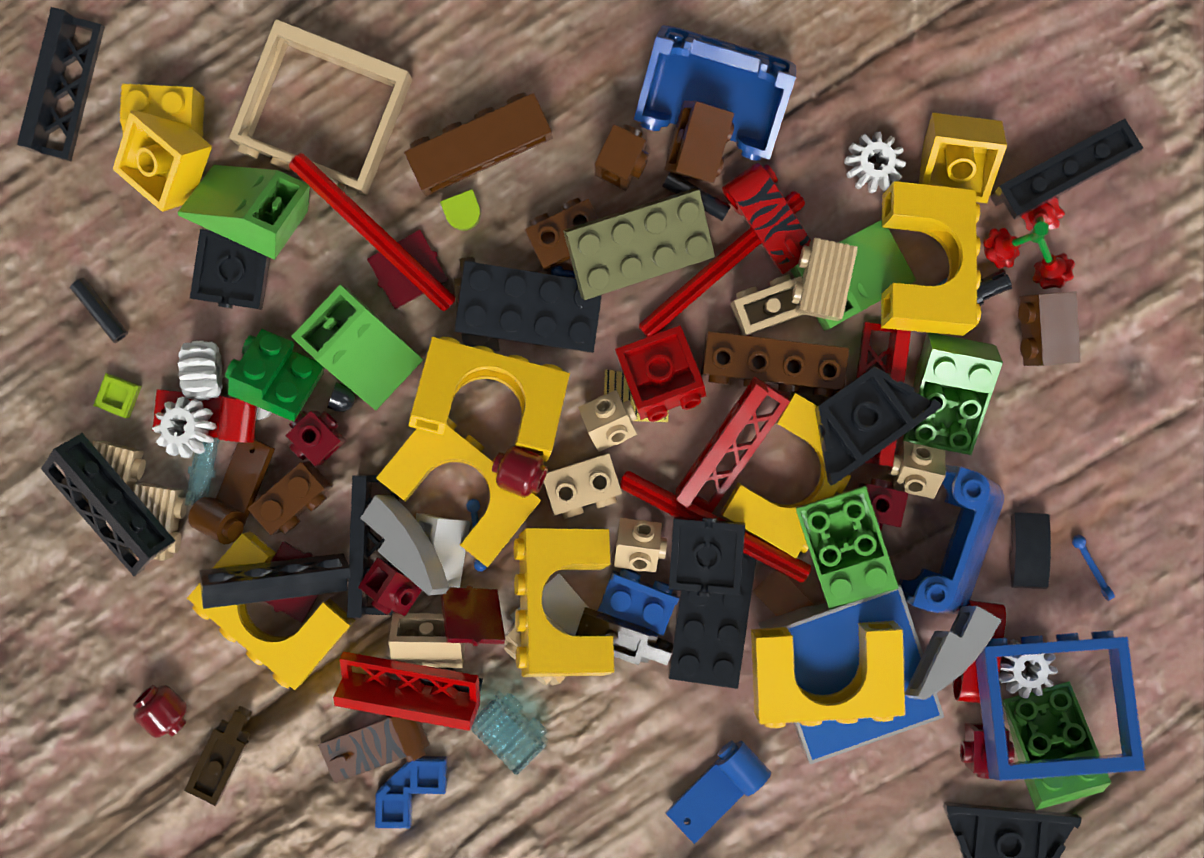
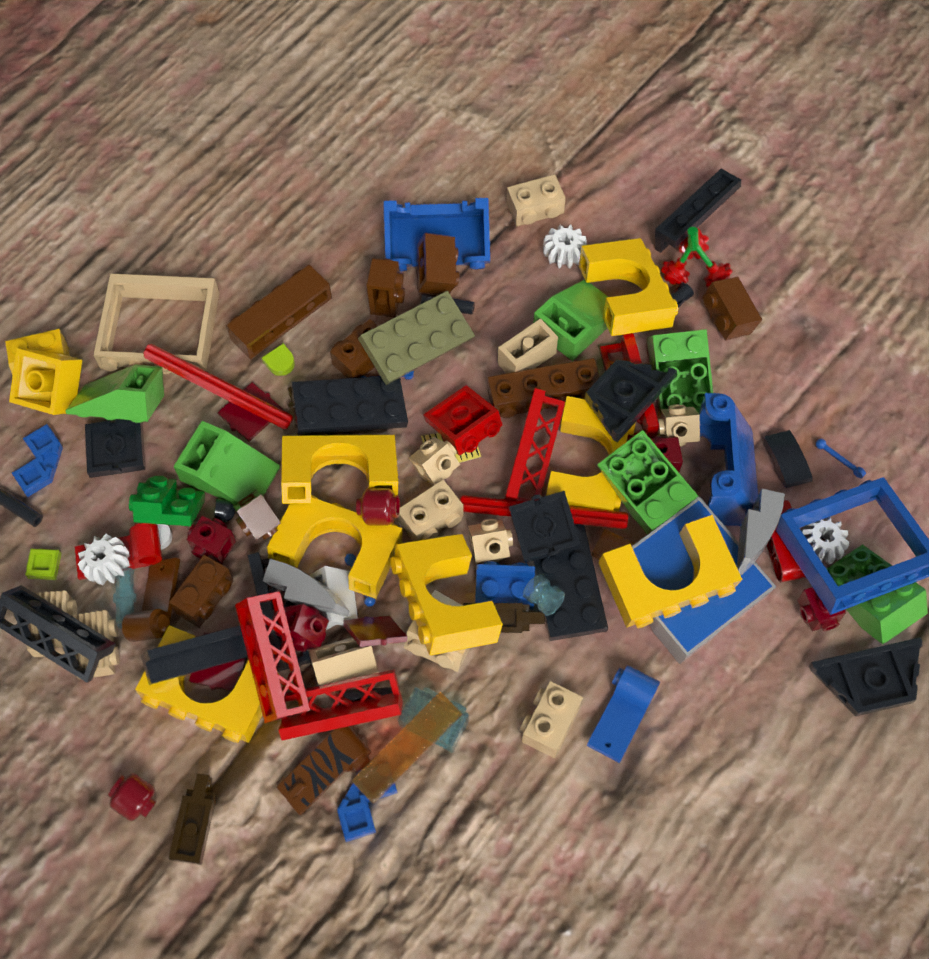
camera: 15 degrees left, 25 degrees down
white gear [178,340,223,400] -> none
red axle [639,191,805,337] -> none
red door [722,162,811,274] -> none
tan brick [791,238,858,321] -> none
yellow slope [919,113,1007,203] -> none
none -> blue tile [12,424,63,497]
none -> brick [233,490,281,540]
none -> fence [235,591,310,723]
none -> clear orange tile [351,691,463,804]
none -> tan brick [507,175,565,227]
none -> tan brick [520,681,583,759]
none -> clear light blue wheel [523,574,565,616]

